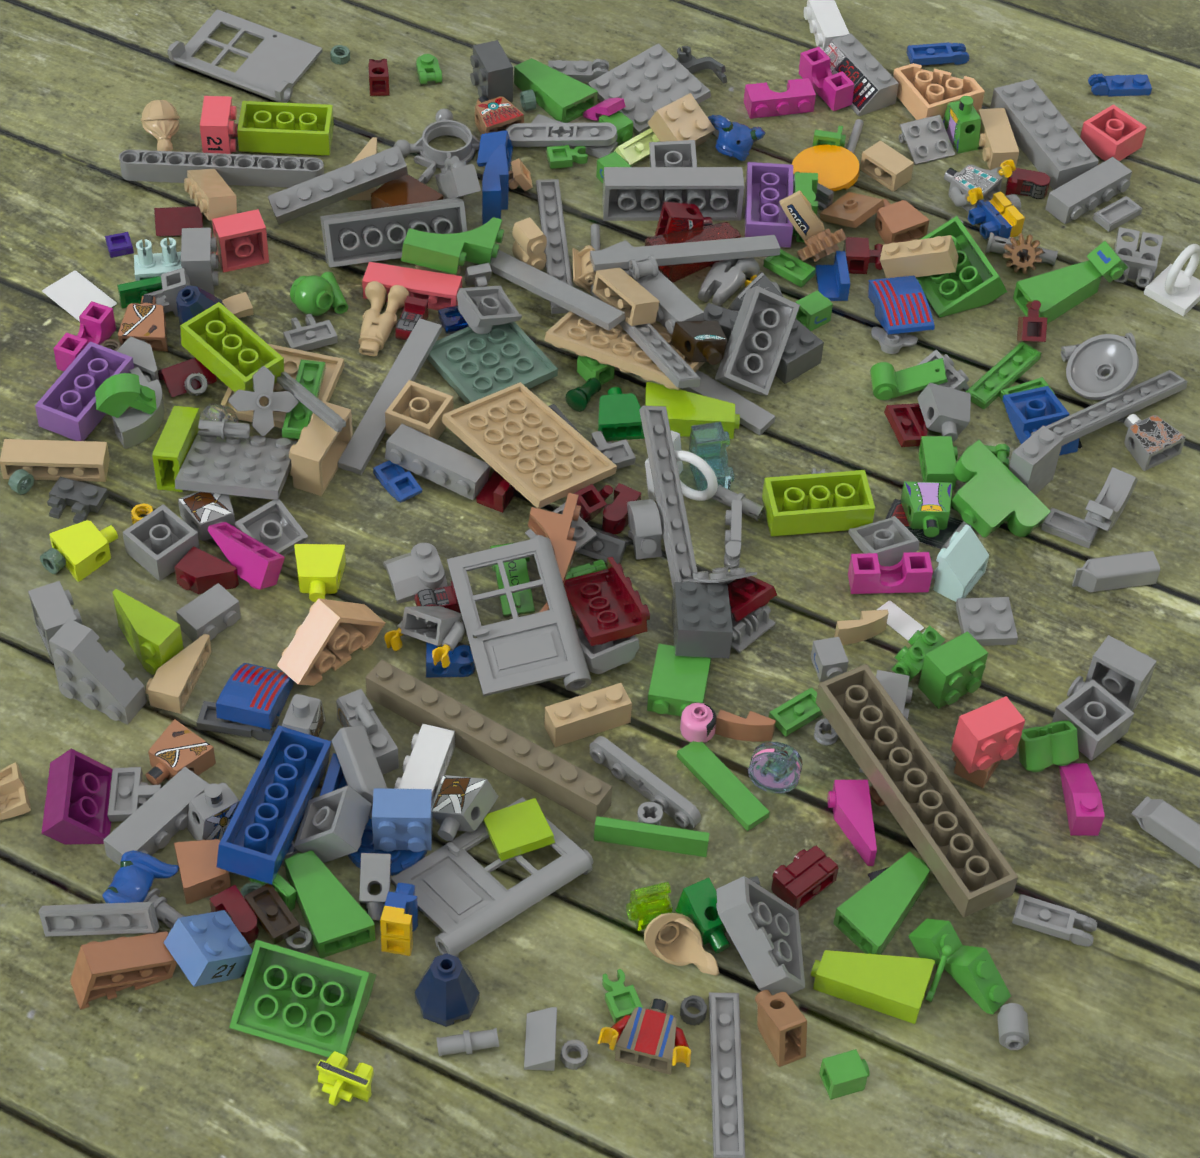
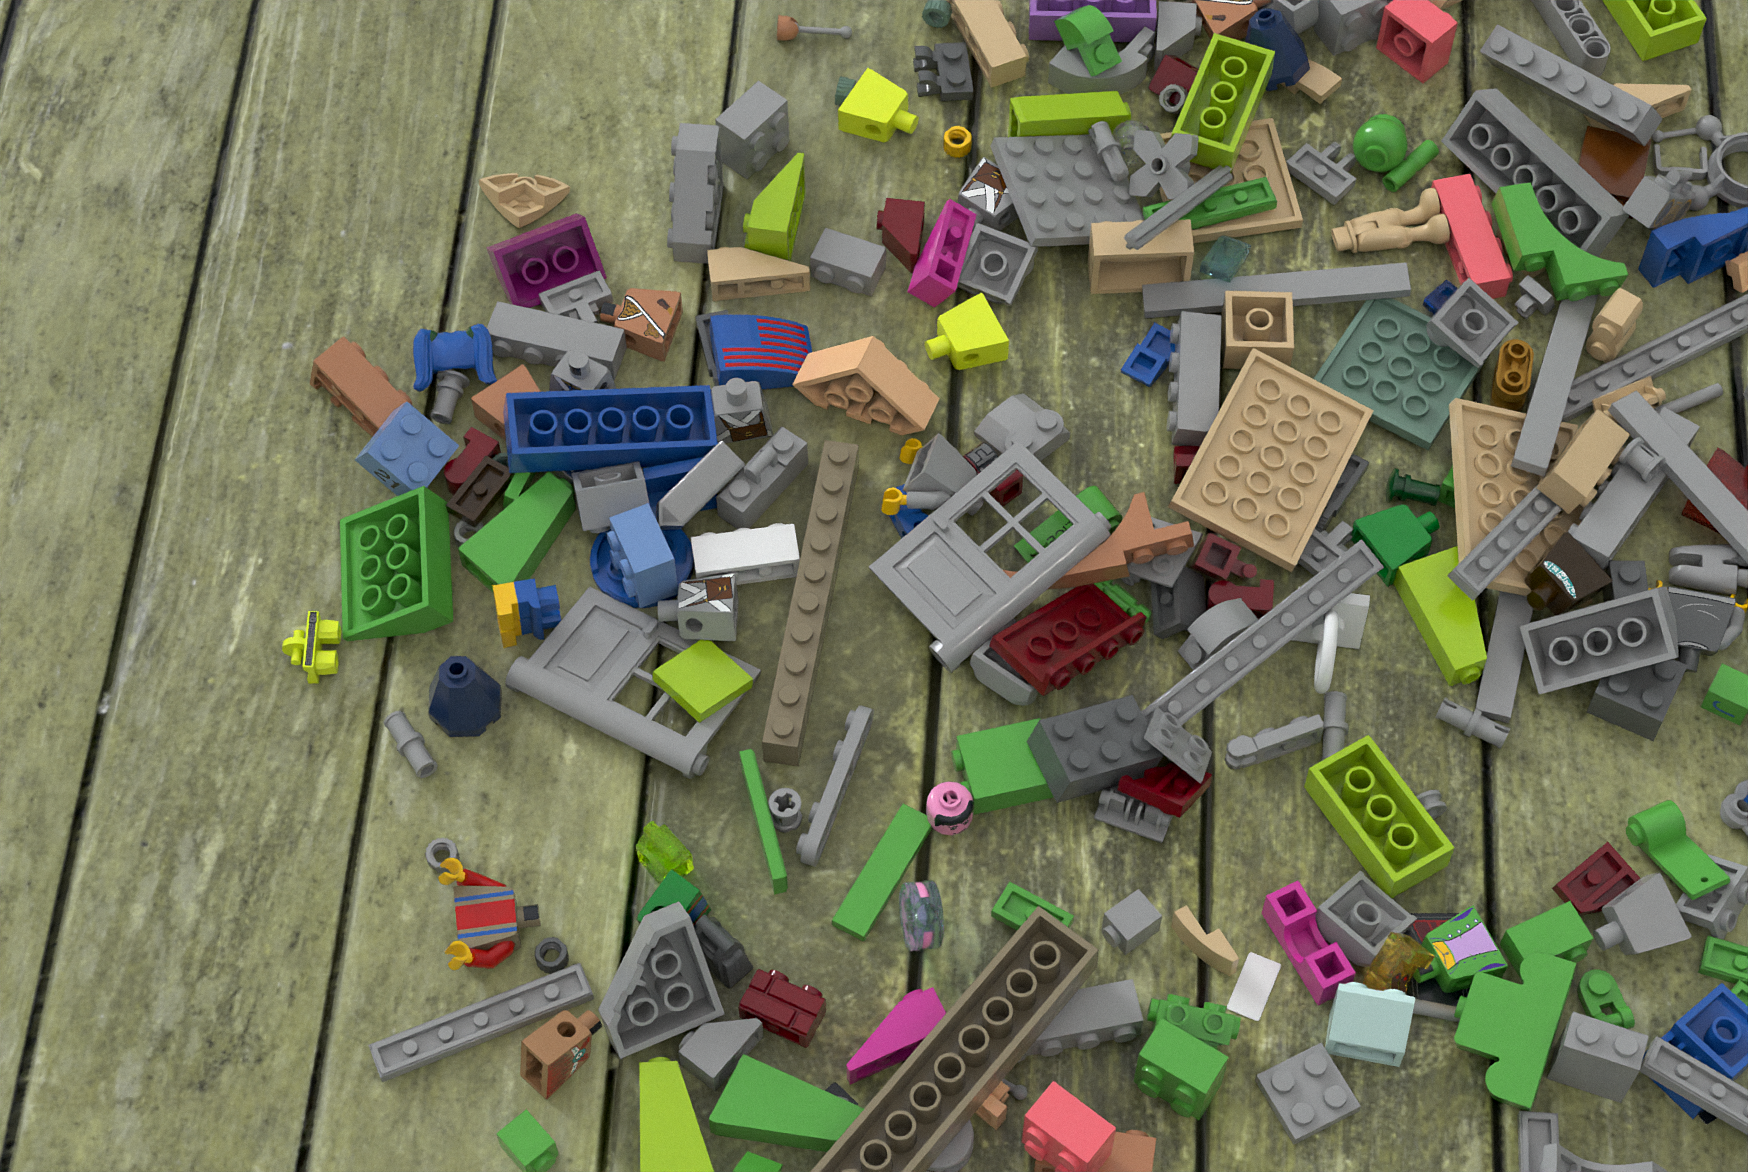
camera: 70 degrees right, 10 degrees up
light grey tile [39,902,159,937] -> none
light grey brick [122,504,200,581] -> none
light grey torso [359,853,391,921] -> none
dark red leg [395,296,429,340] -> none
light grey slope [524,1007,557,1071] -> none
tan brick [544,683,632,747] -> none
bright green plate [602,969,643,1023] -> none
tan piece [644,913,719,976] -> none
clear light blue brick [689,422,734,491] -> none
nougat slope [715,709,776,742] -> none
none -> light grey slope [678,1018,764,1092]
none -> clear light blue plate [1199,235,1251,283]
none -> clear yellow leg [1363,932,1435,994]
none -> light grey pin [1435,697,1511,749]
none -> pearl gold brick [1490,339,1534,412]

